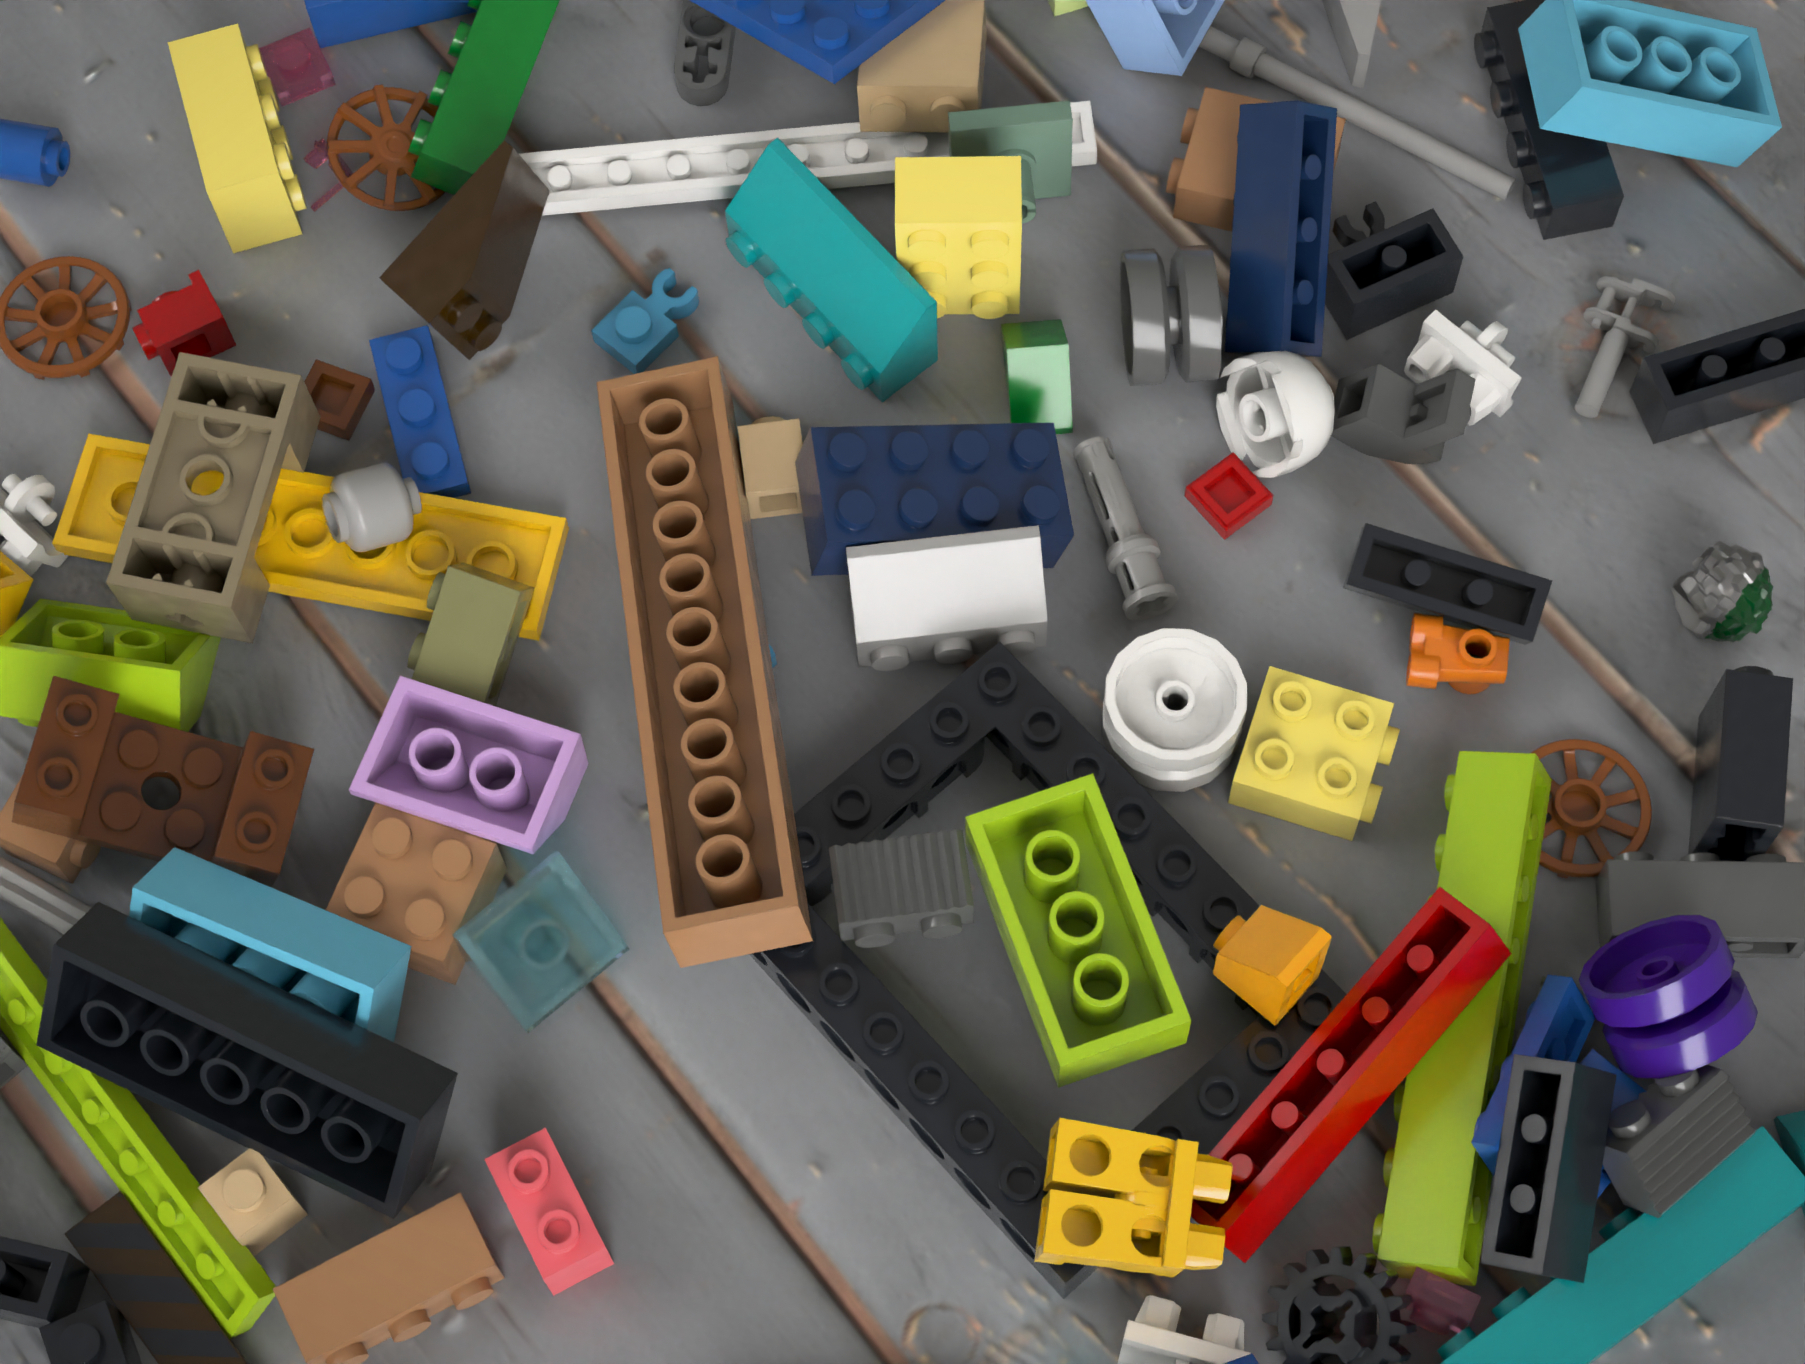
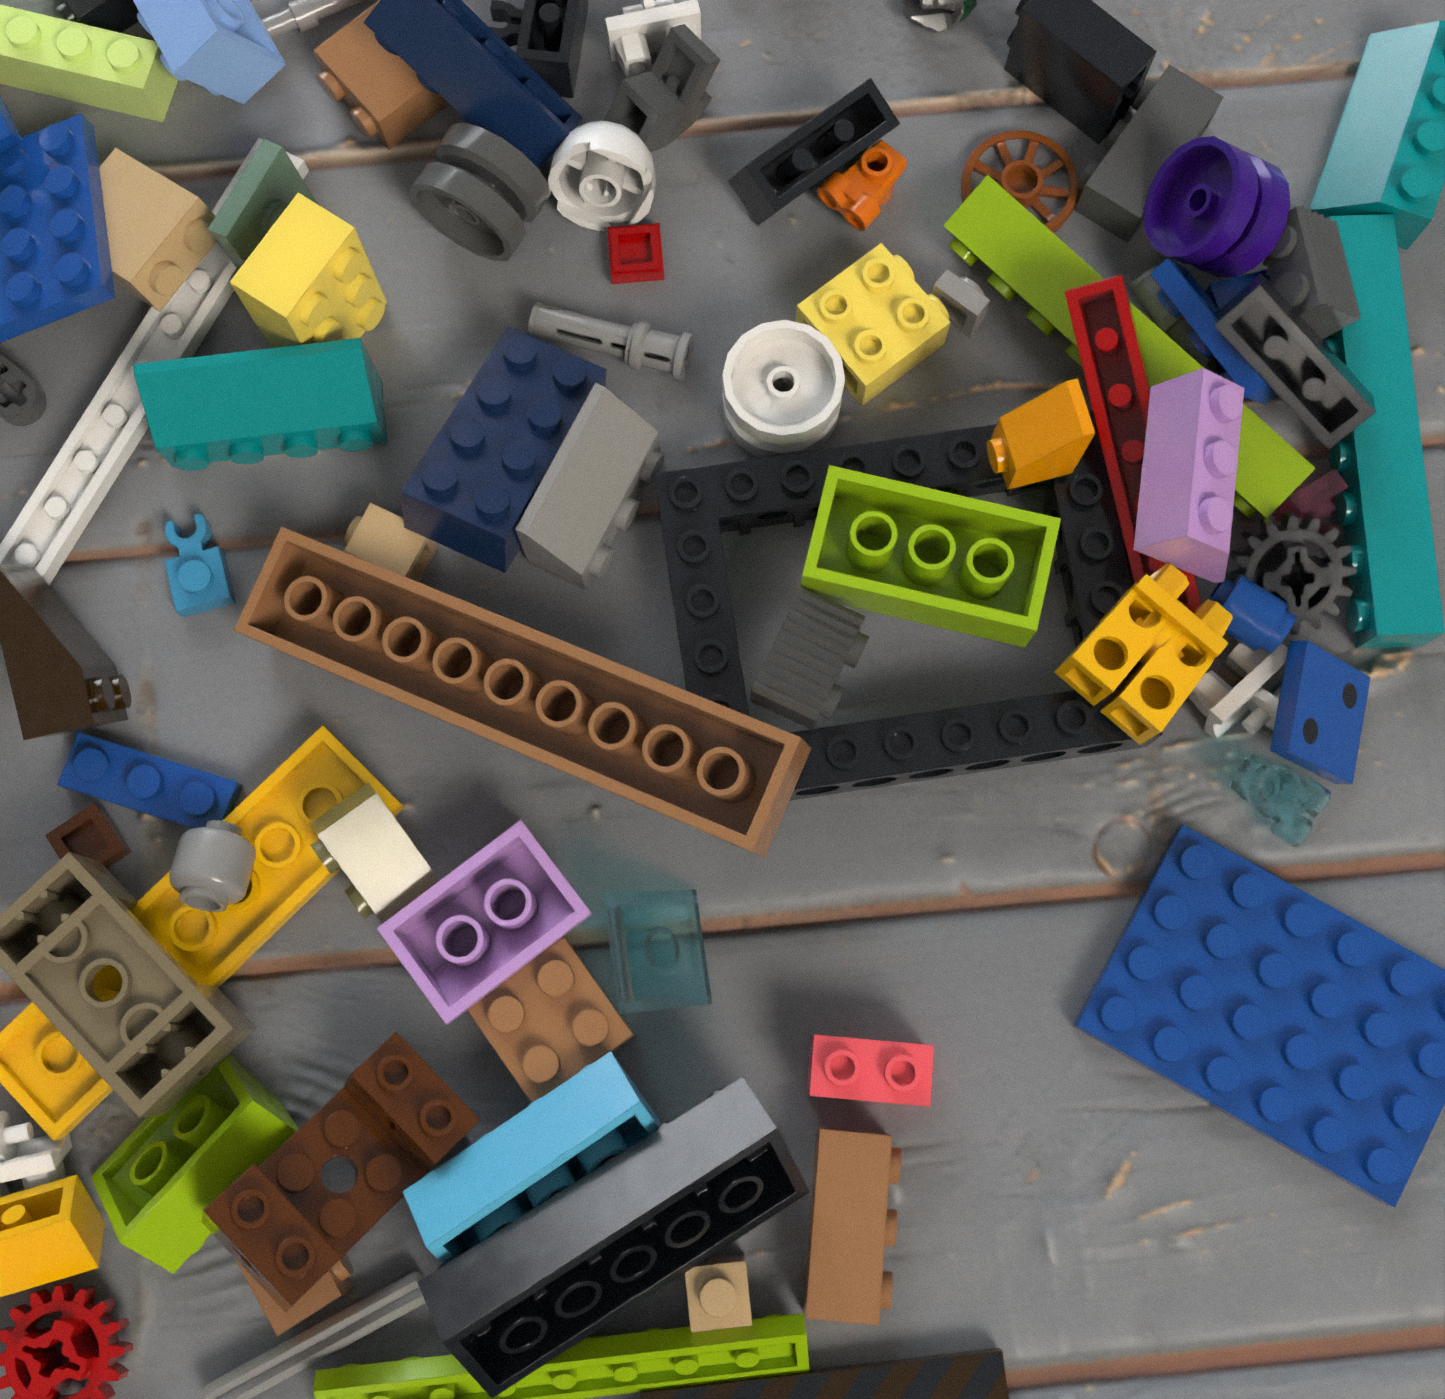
camera: 60 degrees left, 10 degrees up
slope [1001,319,1073,434] -> none
none -> light grey plate [931,269,990,338]
none -> lavender slope [1133,368,1244,583]
none -> blue brick [1208,574,1297,654]

